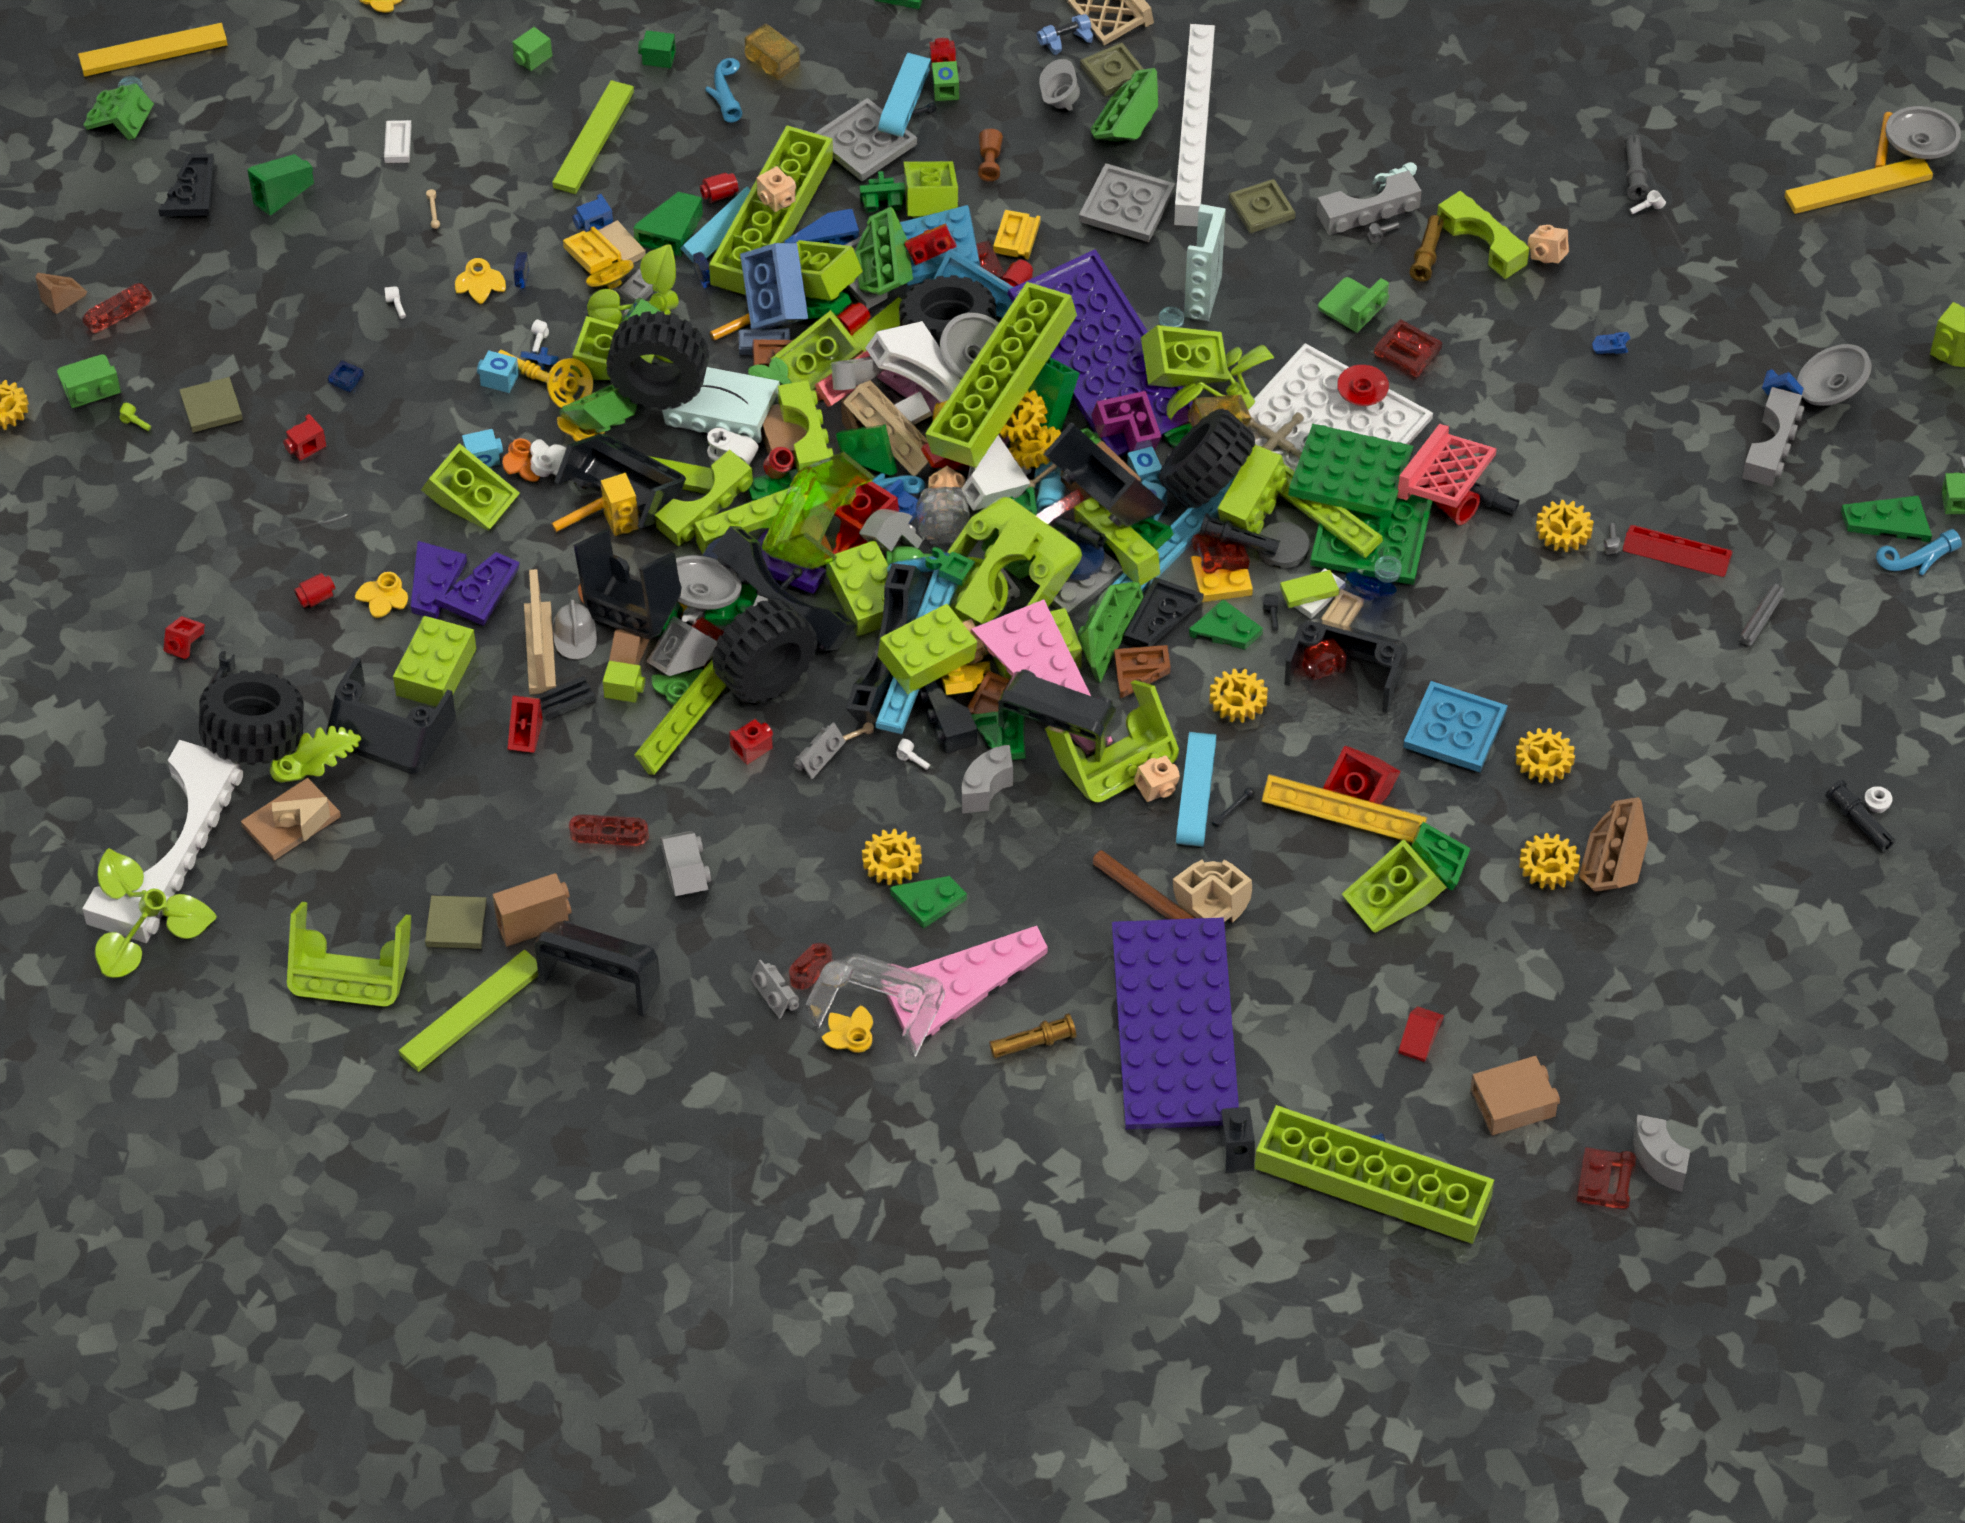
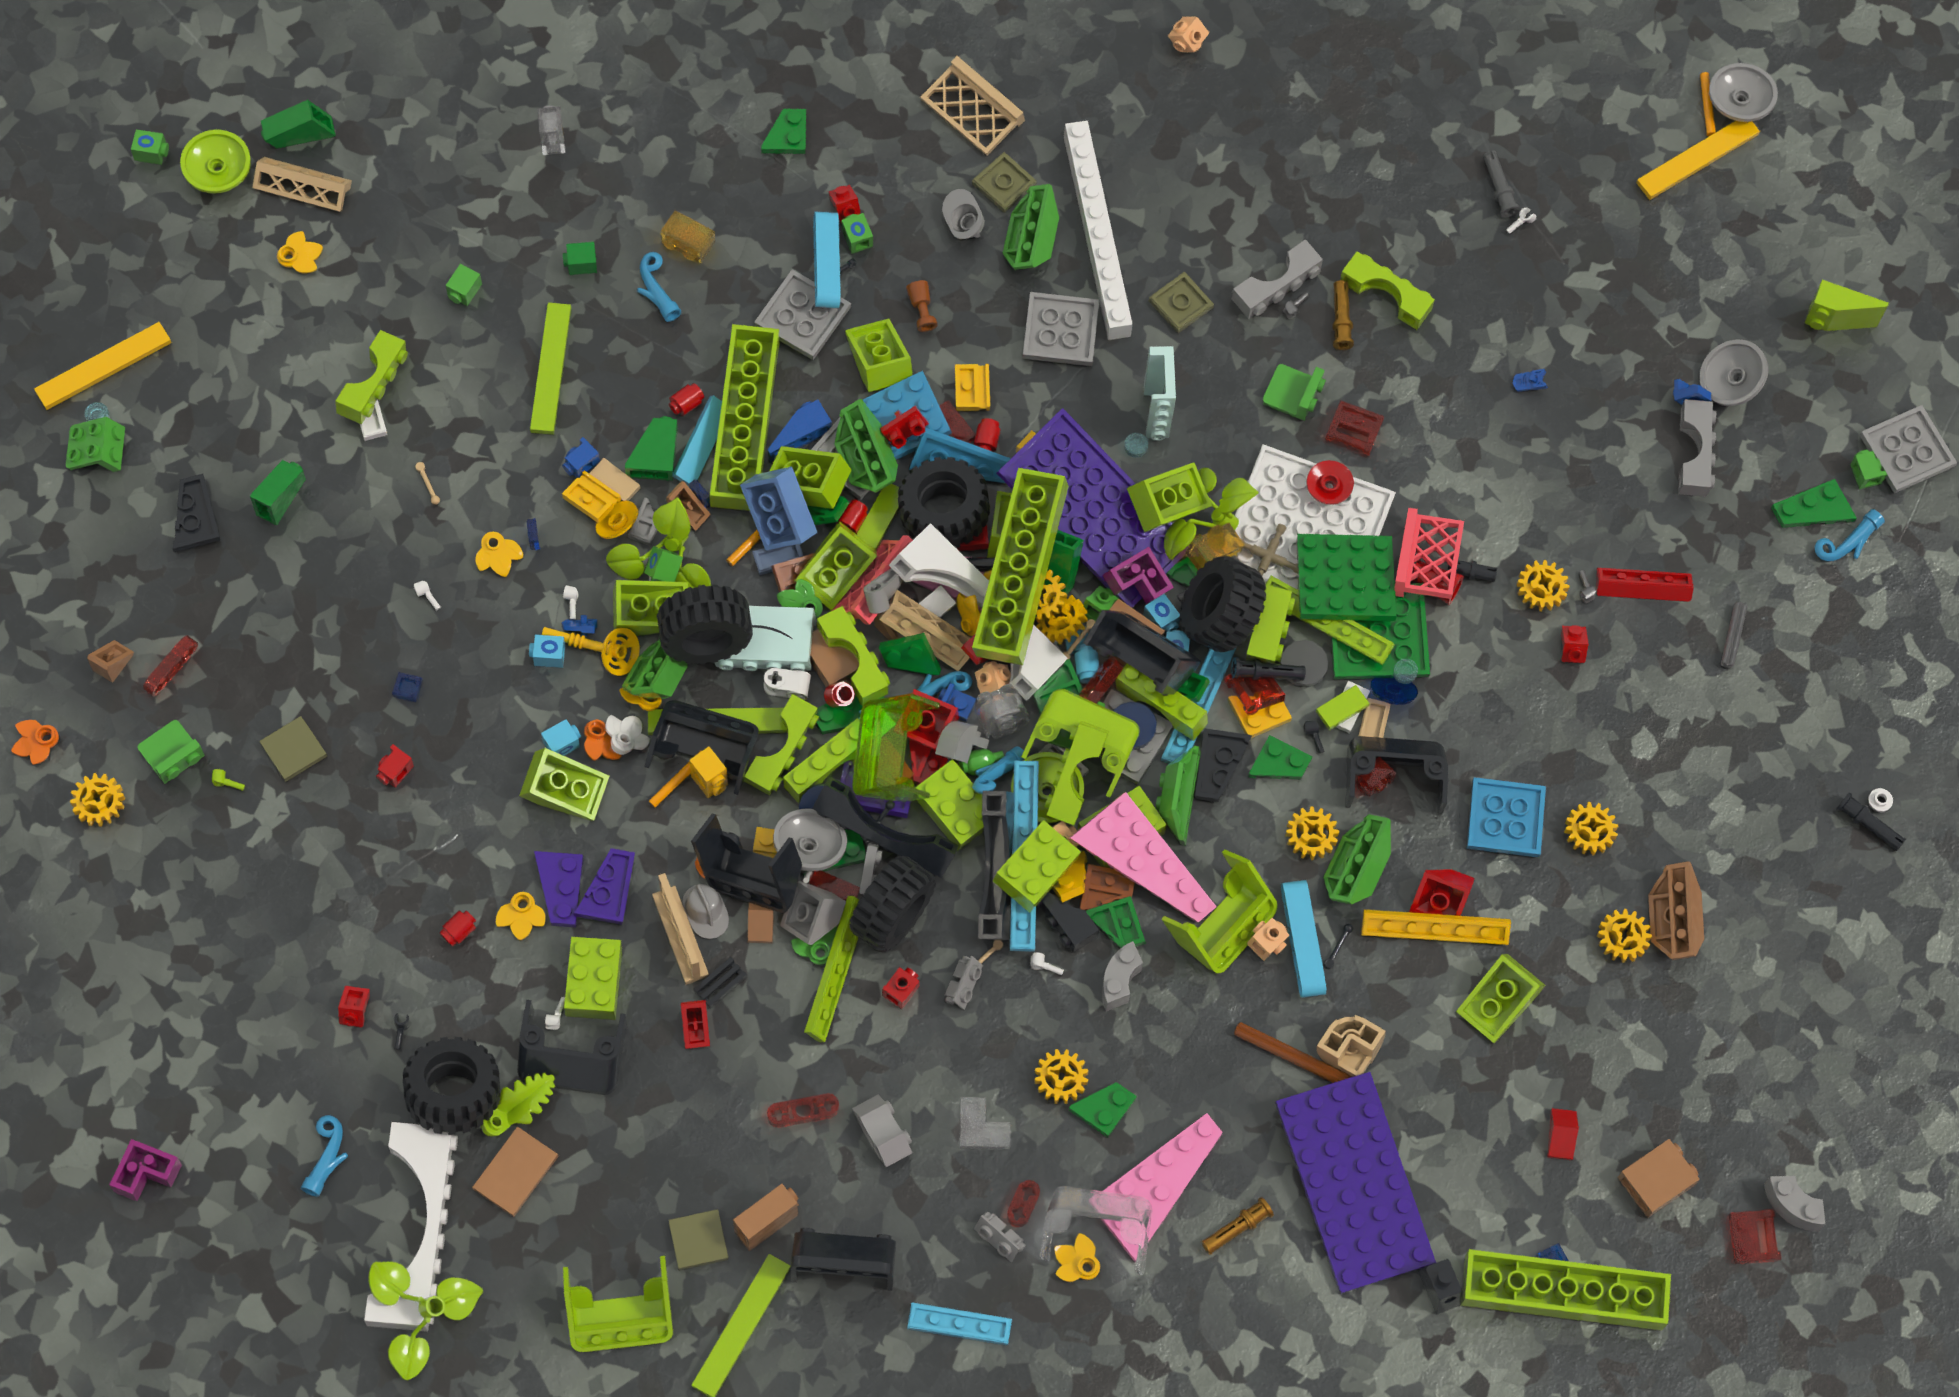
camera: 20 degrees left, 15 degrees up
tan slope [272,797,330,841] -> none
lime brick [603,661,645,703] -> none
light nougat brick [756,166,796,212] -> none
green hips [859,171,905,213] -> none
green plate [925,547,976,586] -> none
light grey dish [940,313,999,379] -> none
black windscreen [998,669,1116,762] -> none
medium blue piece [1036,14,1093,55] -> none
black pin [1054,514,1106,549] -> none
dark orange wing [1114,645,1170,698] -> none
light aqua piece [1372,162,1417,192] -> none
green wing [1411,822,1471,891] -> none
light nougat brick [1528,225,1569,263] -> none
none -> dark azure plant [301,1115,348,1197]
none -> lime arch [335,330,408,424]
none -> white hand [545,997,565,1030]
none -> medium nougat slope [666,481,711,531]
none -> medium azure tile [907,1302,1012,1345]
none -> clear plate [960,1097,1011,1149]
none -> bright green wedge [1323,814,1391,904]
none -> red bracket [1561,625,1589,663]

